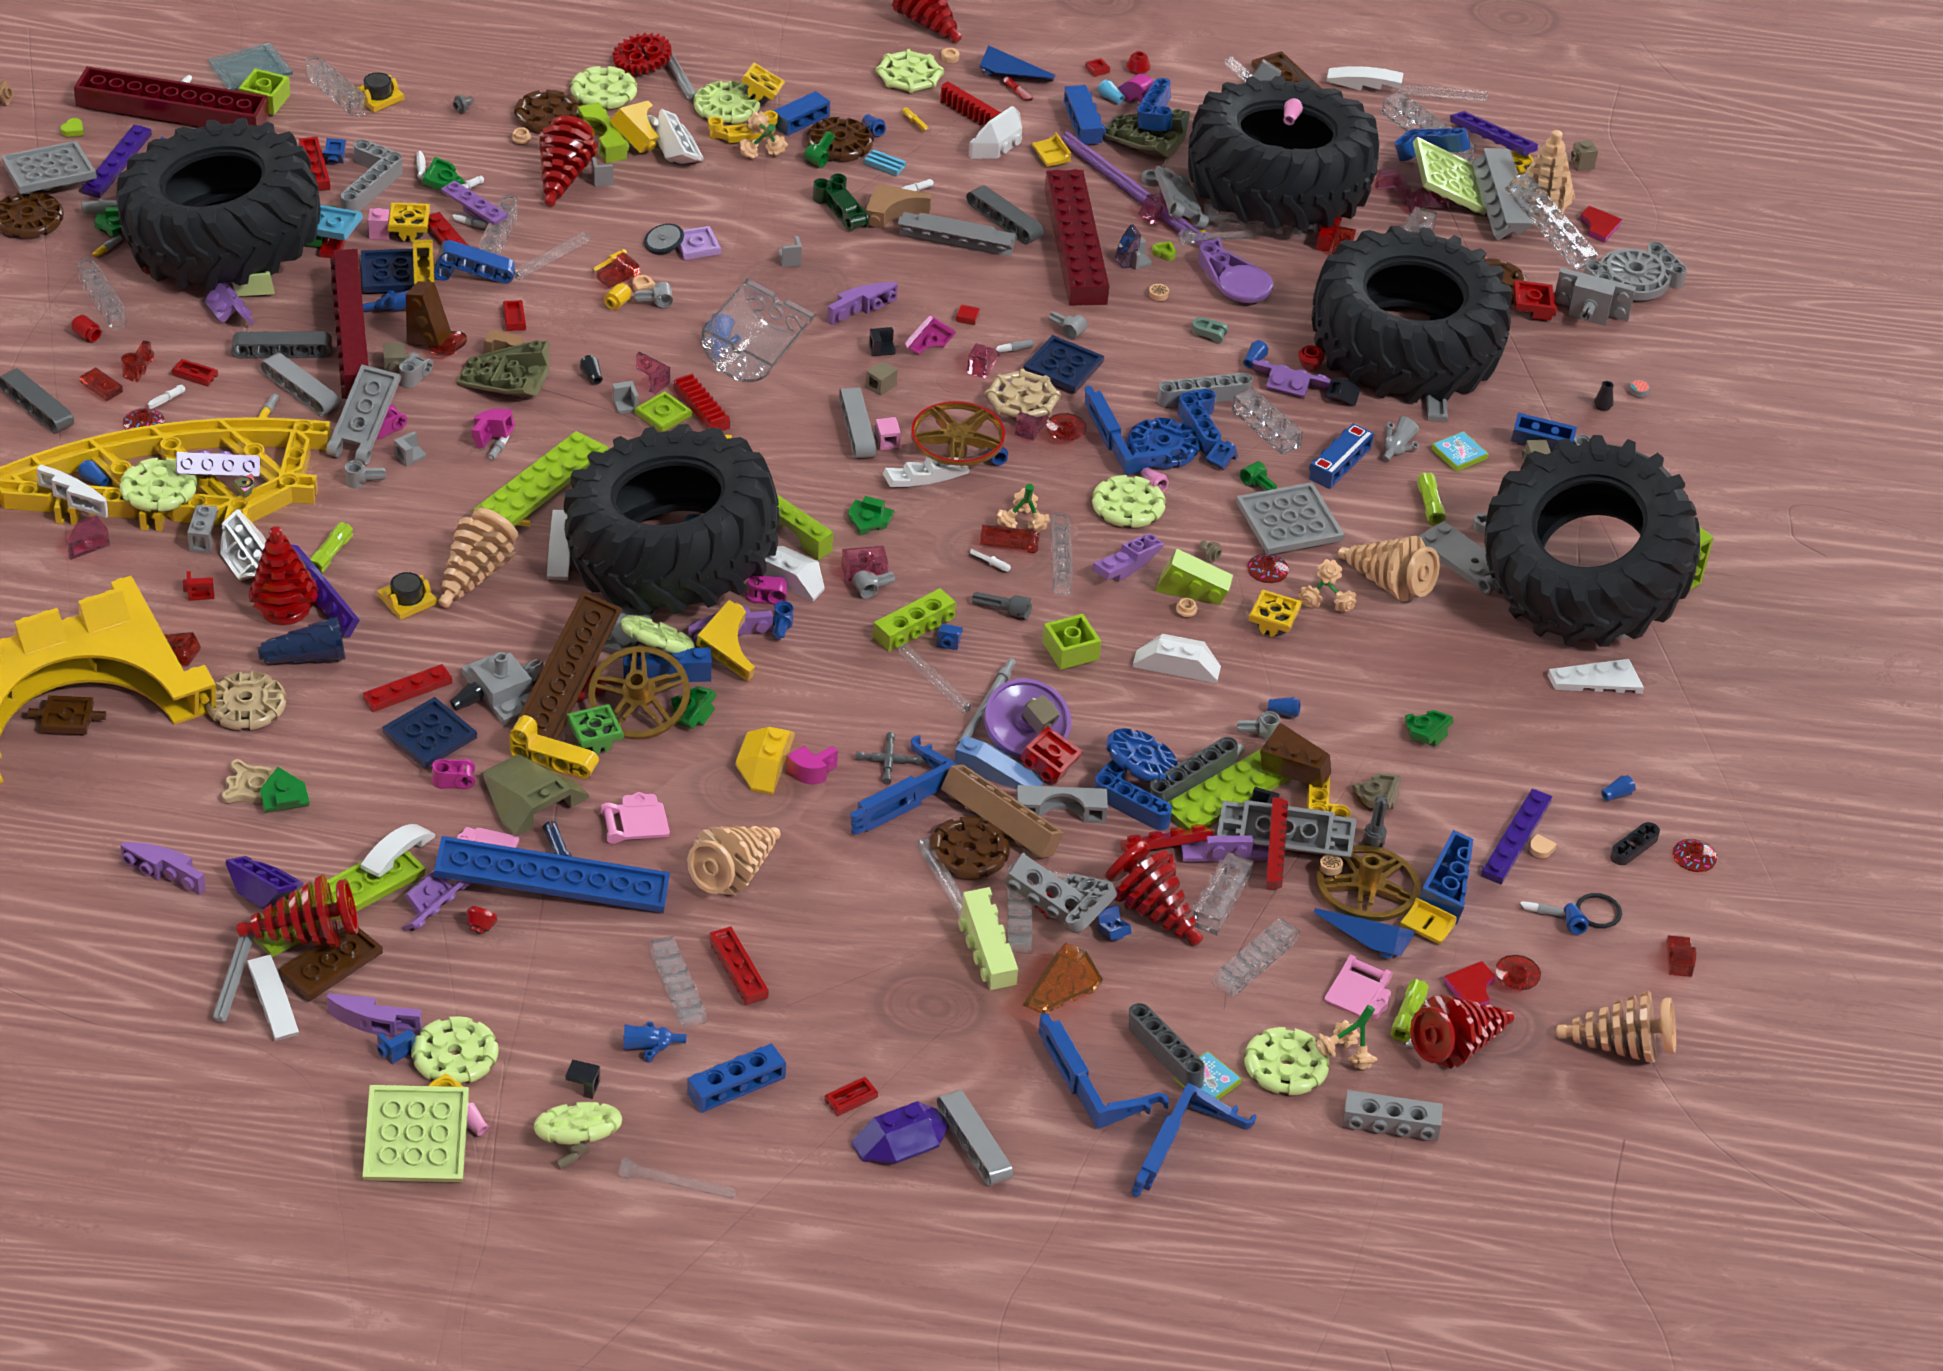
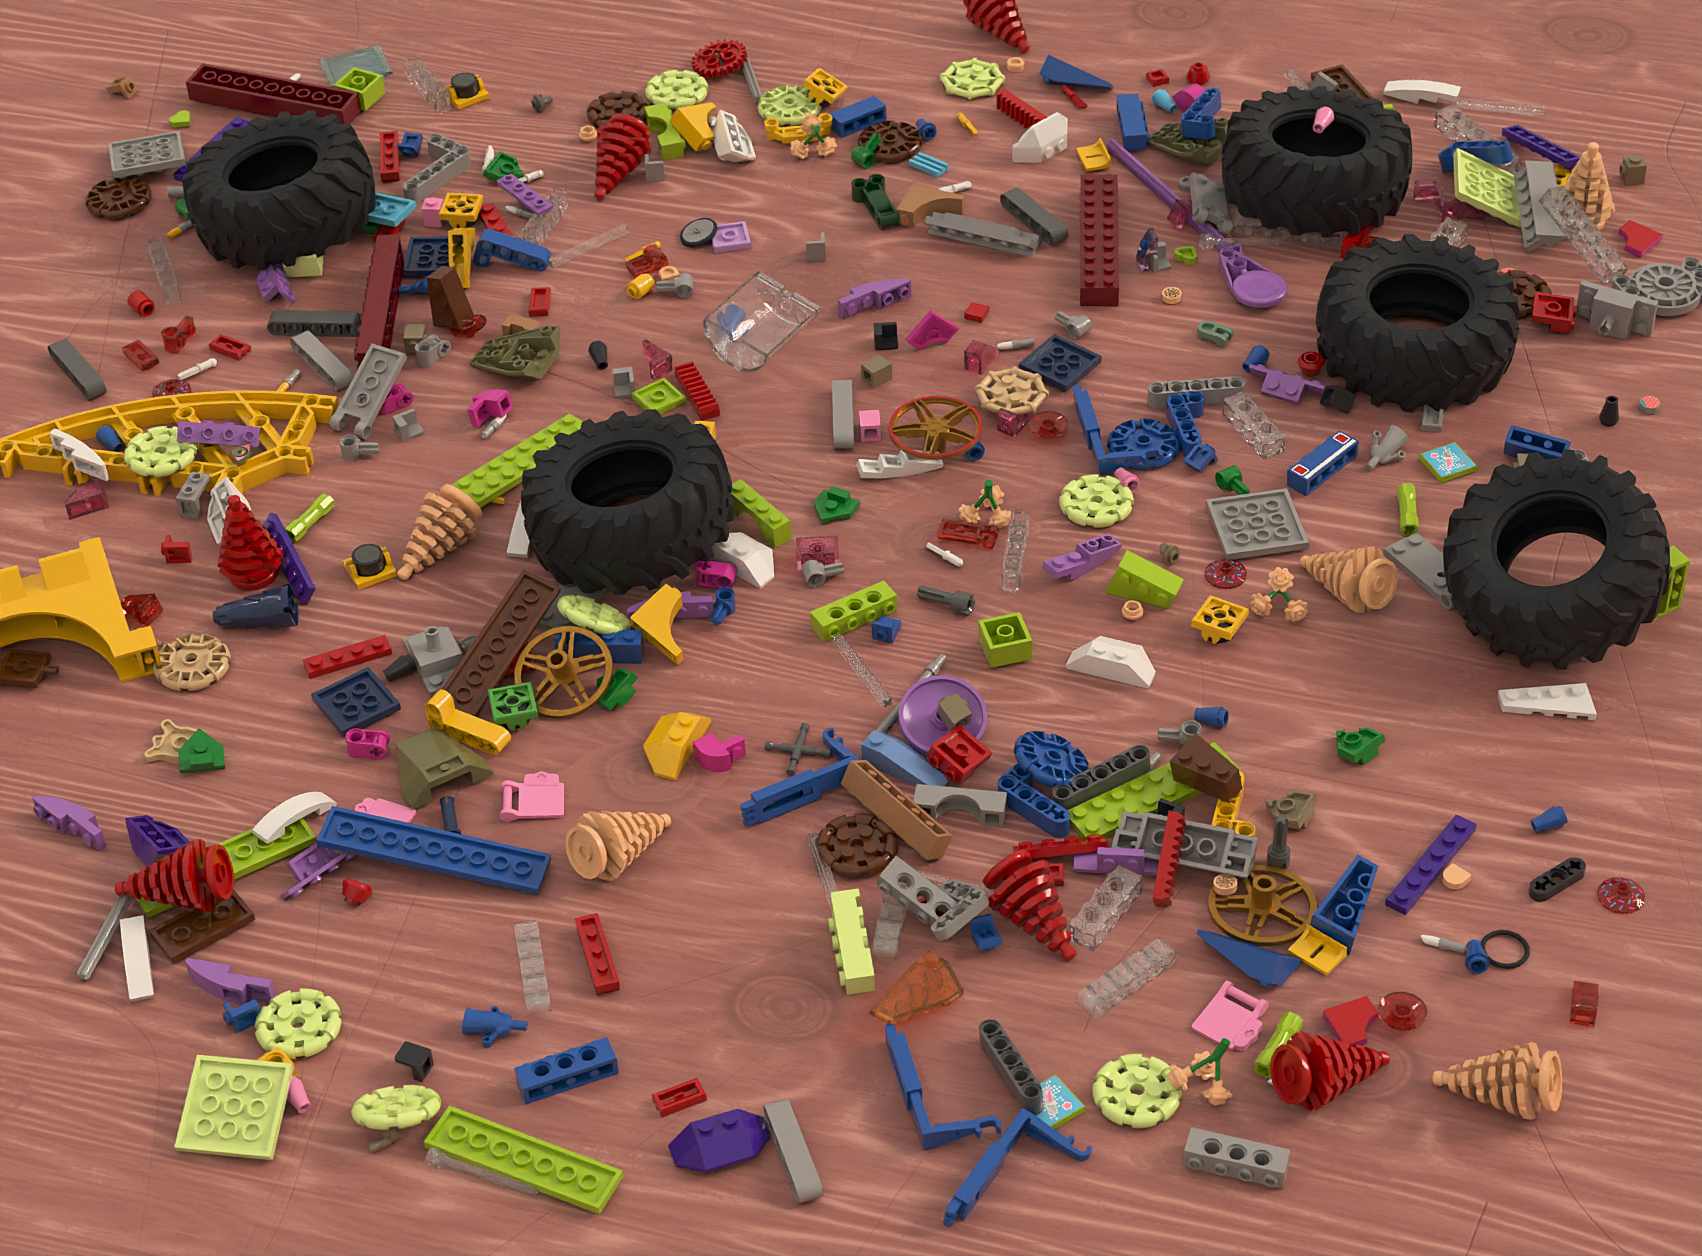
camera: 15 degrees right, 0 degrees up
none -> lime plate [424,1105,624,1215]

